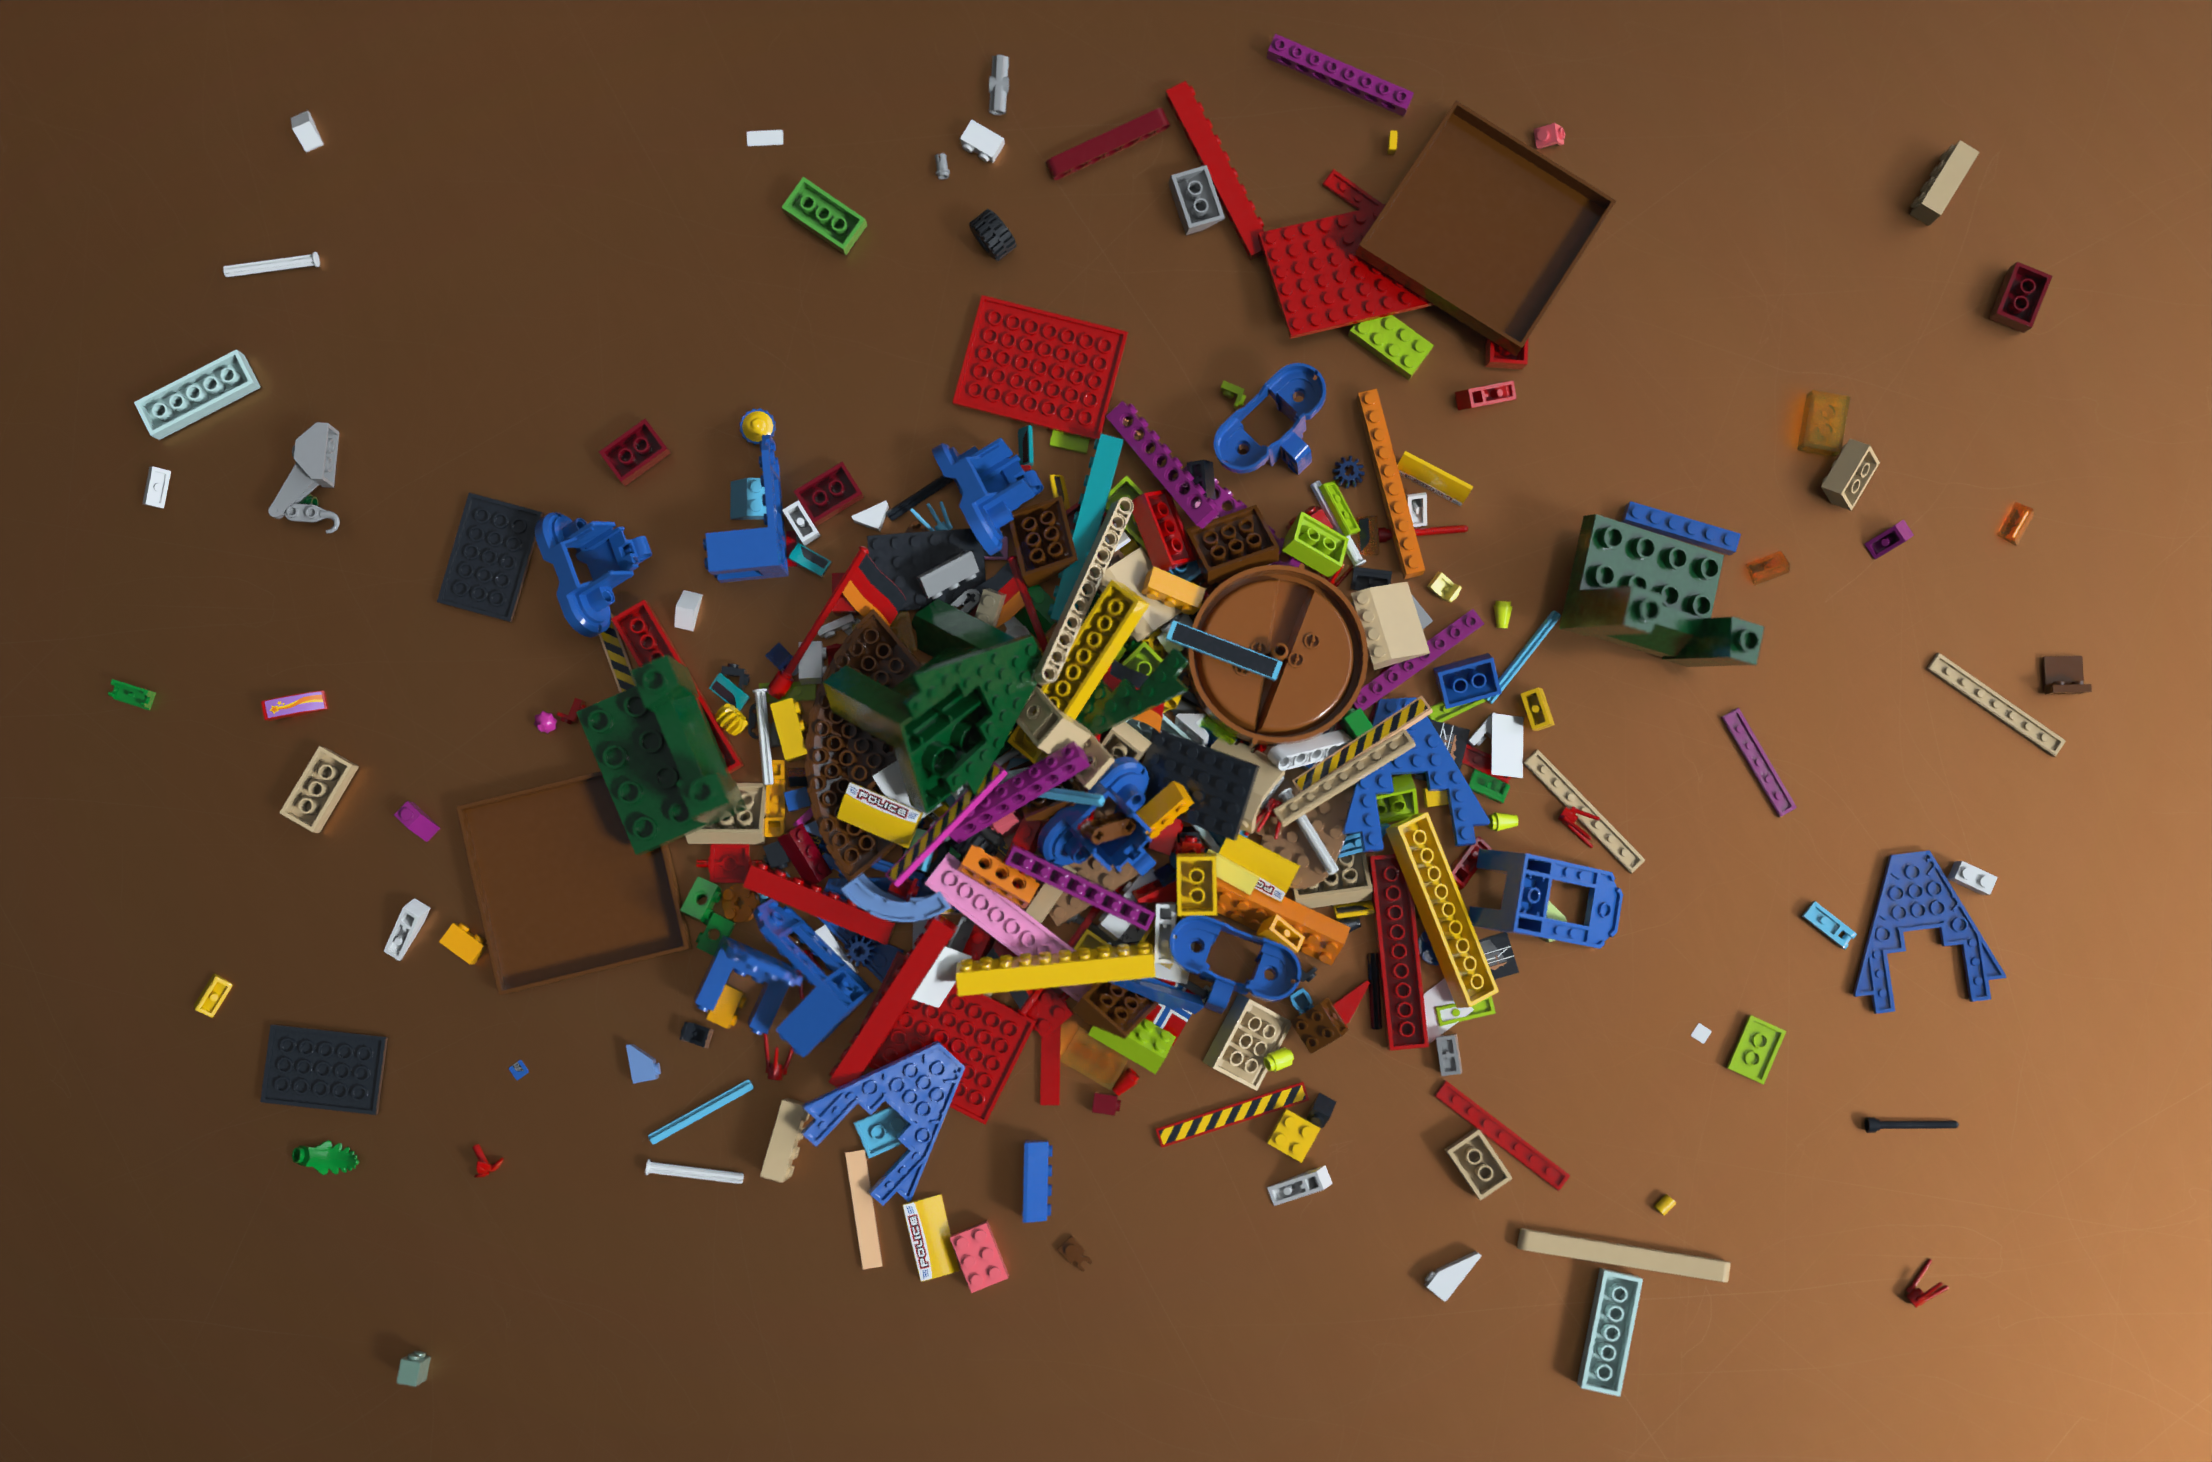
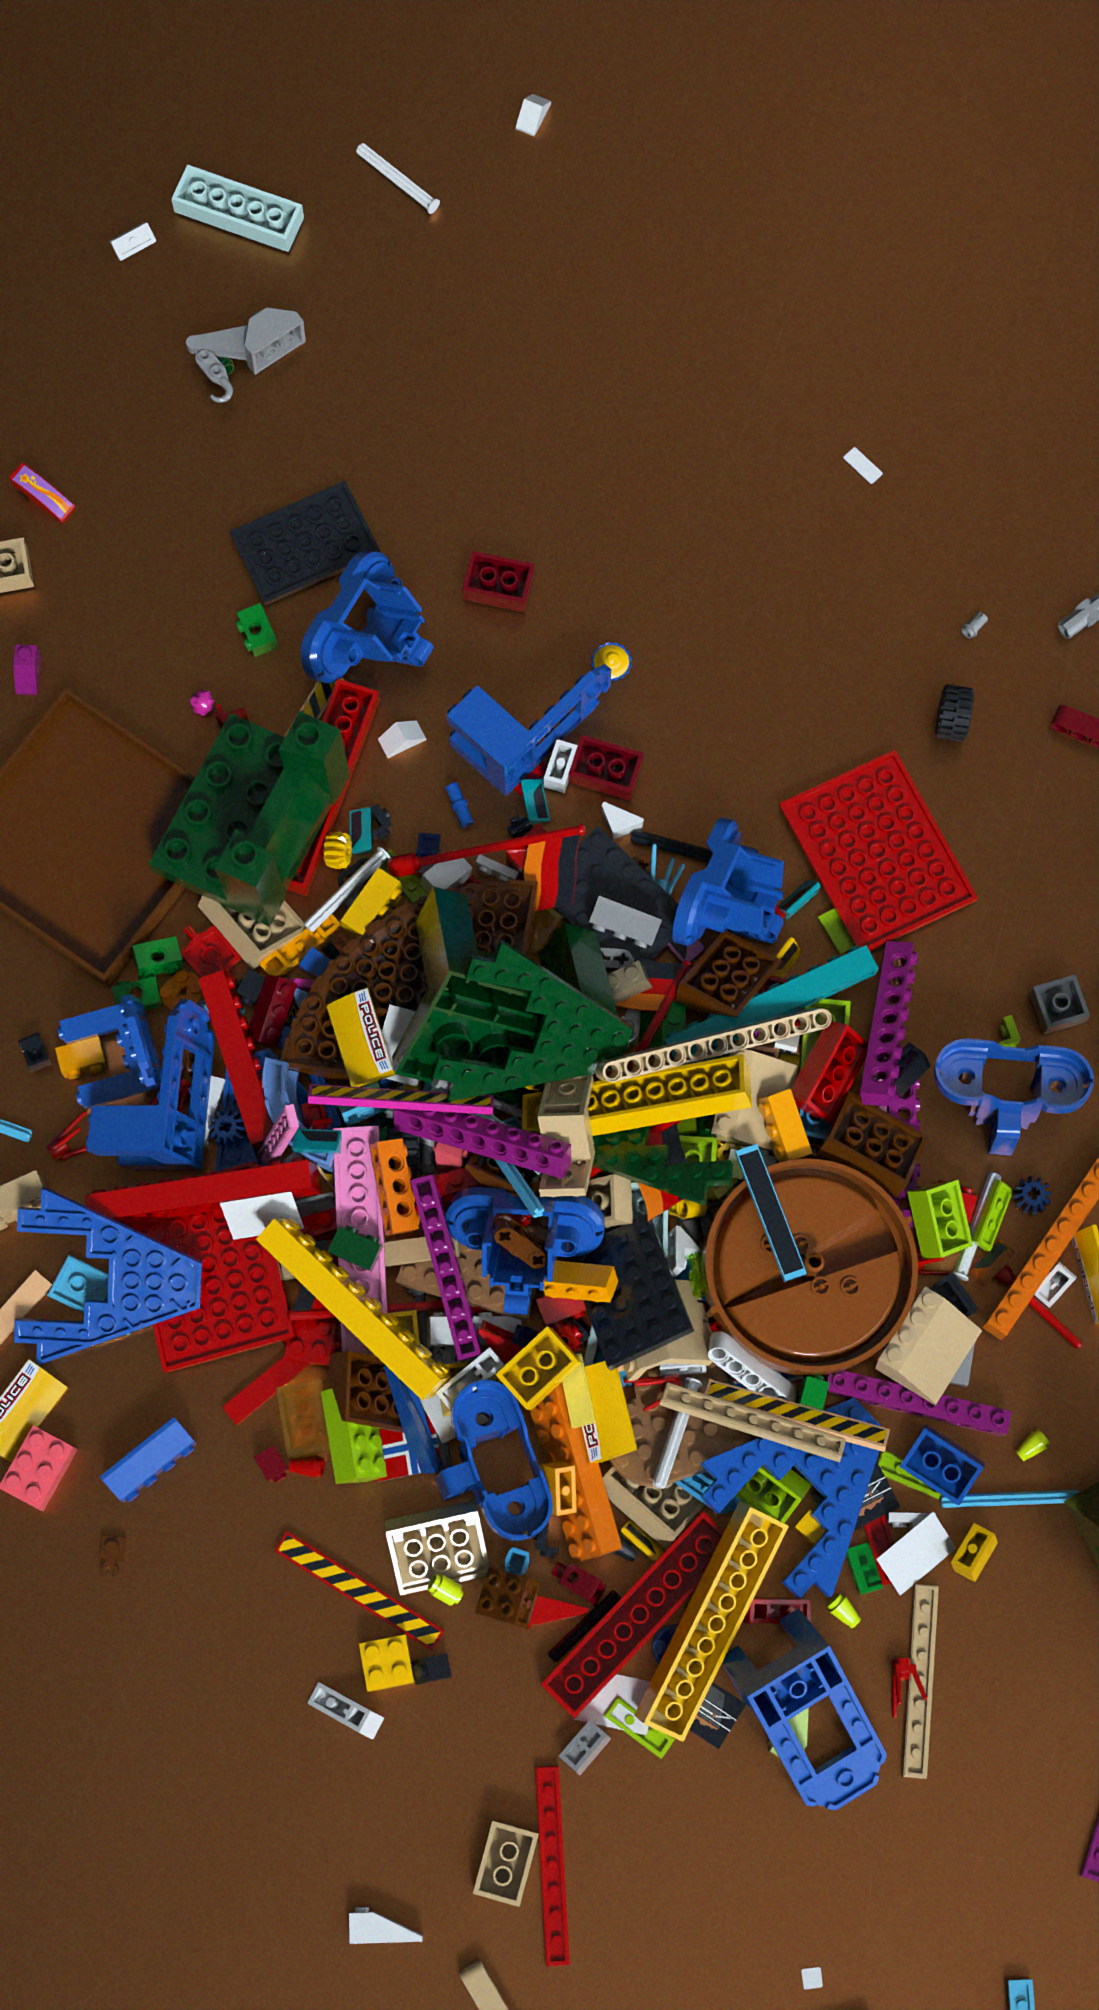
camera: 50 degrees right, 10 degrees down
medium azure slope [730,478,767,520] -> none
bright green brick [781,177,867,255] -> none
white brick [960,120,1005,163] -> none
light yellow bracket [1427,571,1462,603] -> none
none -> green brick [235,603,279,657]
none -> bright pink tile [257,1104,299,1167]
none -> teal slope [292,1129,342,1154]
none -> dark green brick [328,1225,383,1272]
none -> blue pin [445,782,474,828]
none -> black gear [507,815,533,839]
none -> dark red torso [551,1562,607,1607]
none -> dark grey brick [1029,974,1090,1035]

